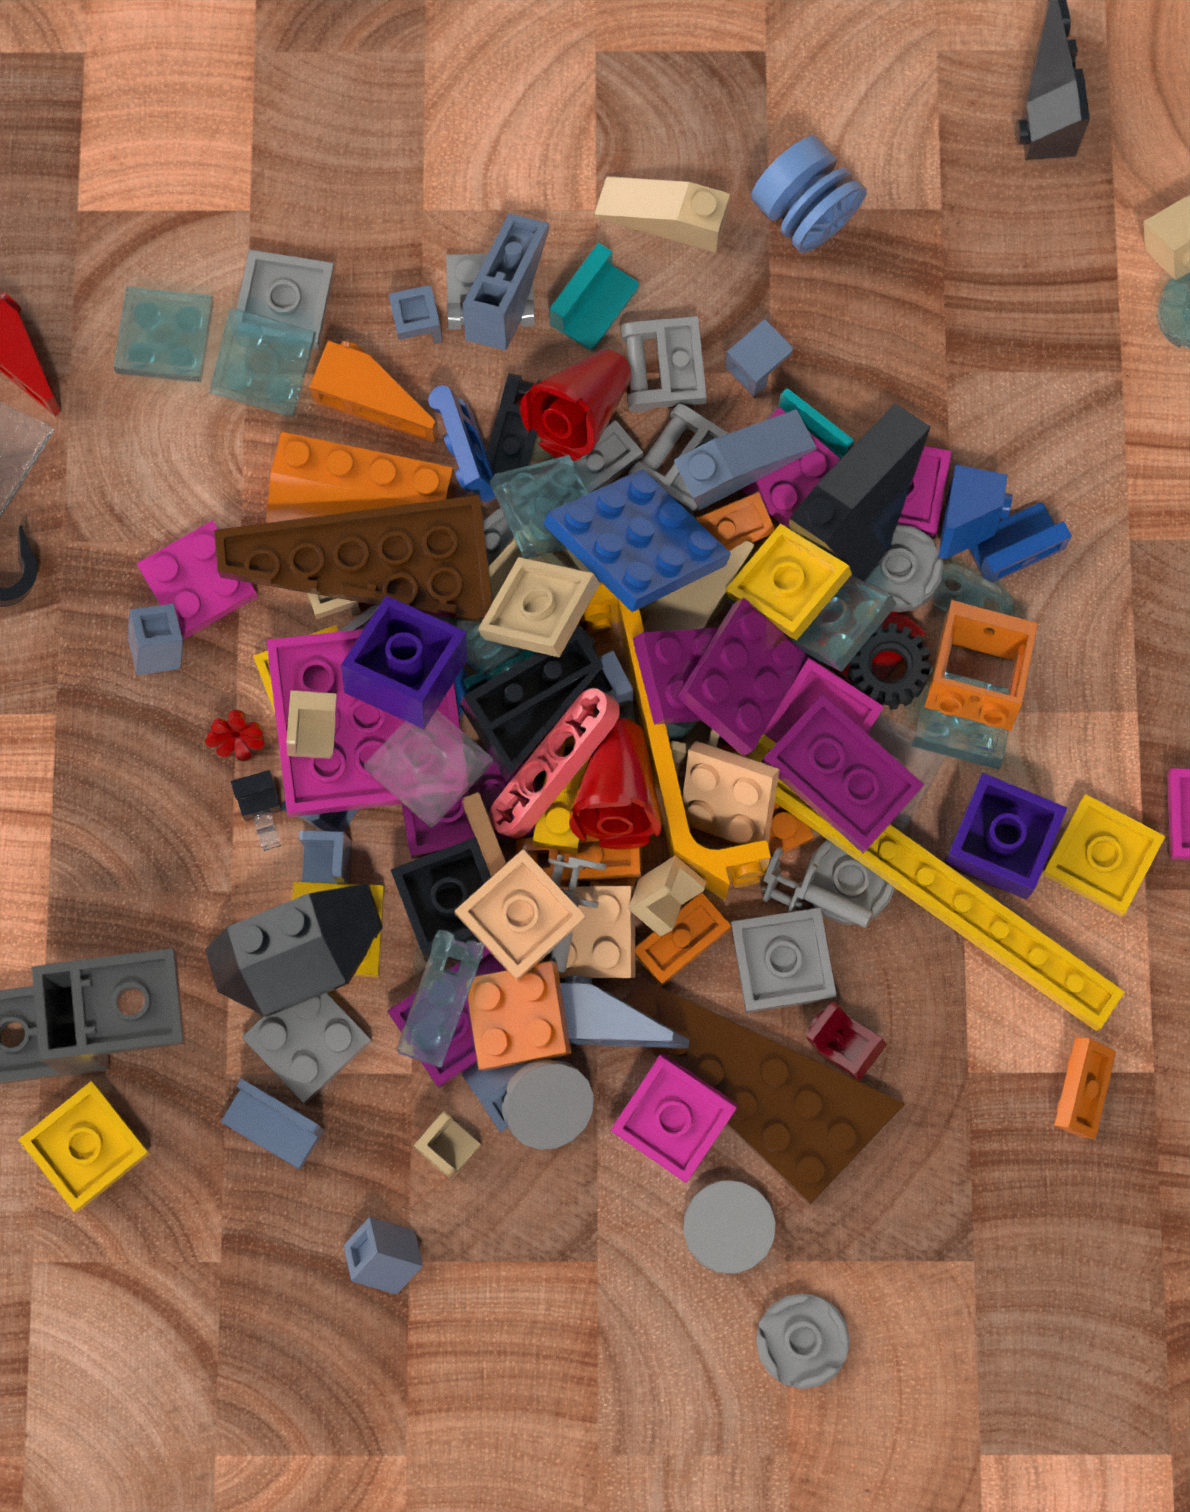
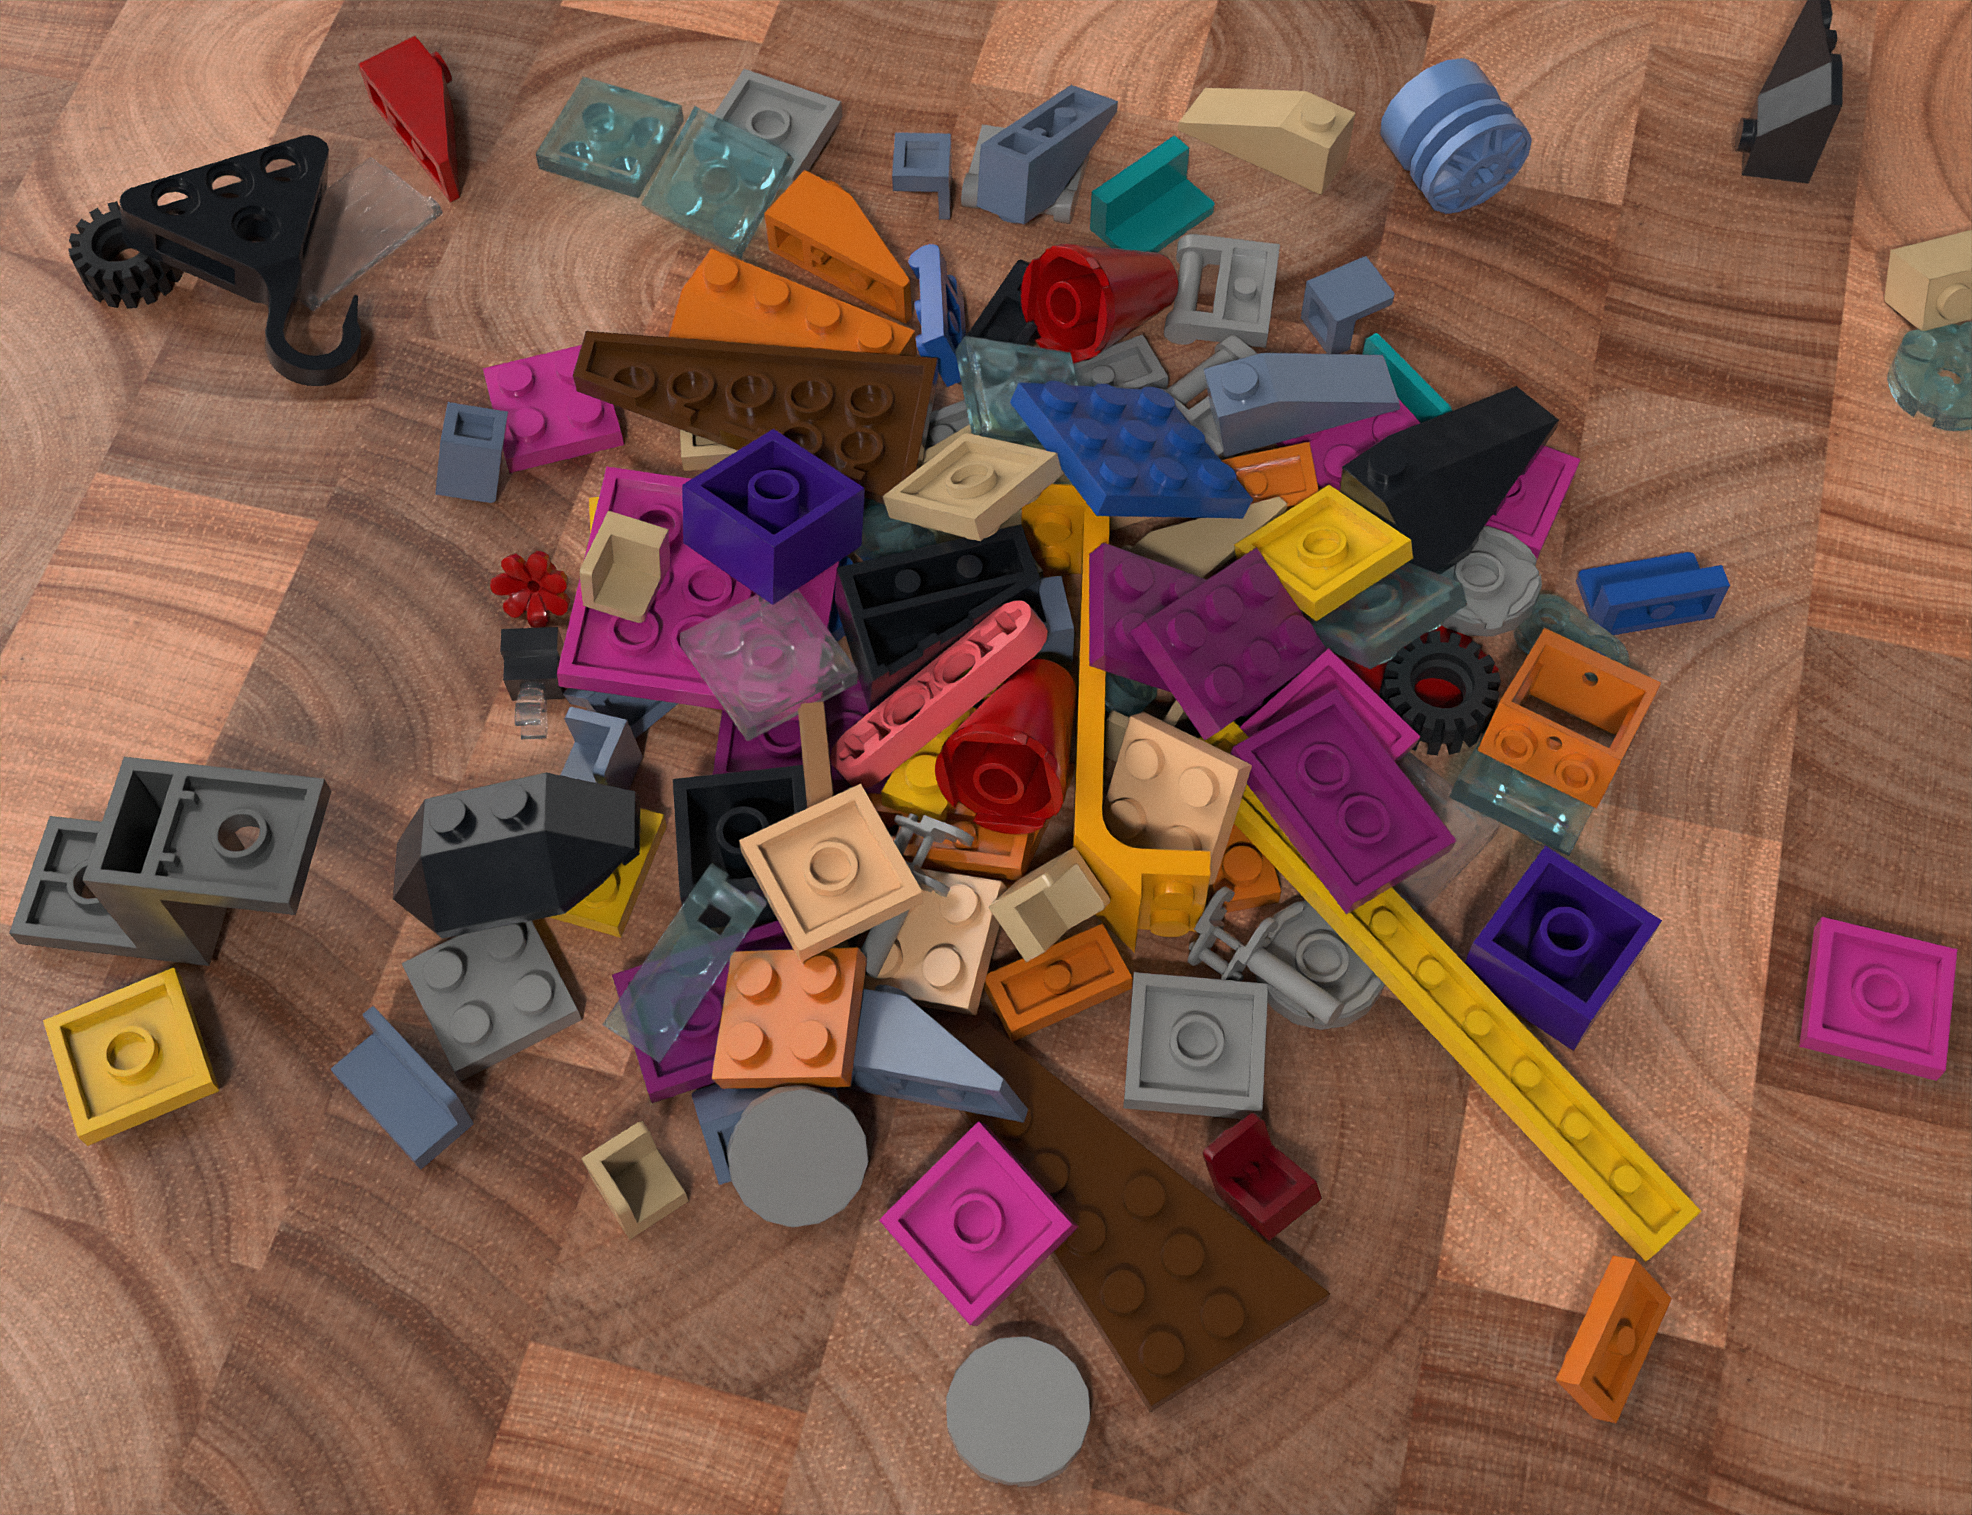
camera: 15 degrees right, 15 degrees down
sand blue panel [344,1217,423,1294] -> none
blue slope [938,464,1013,559] -> none
yellow plate [1042,794,1166,917] -> none

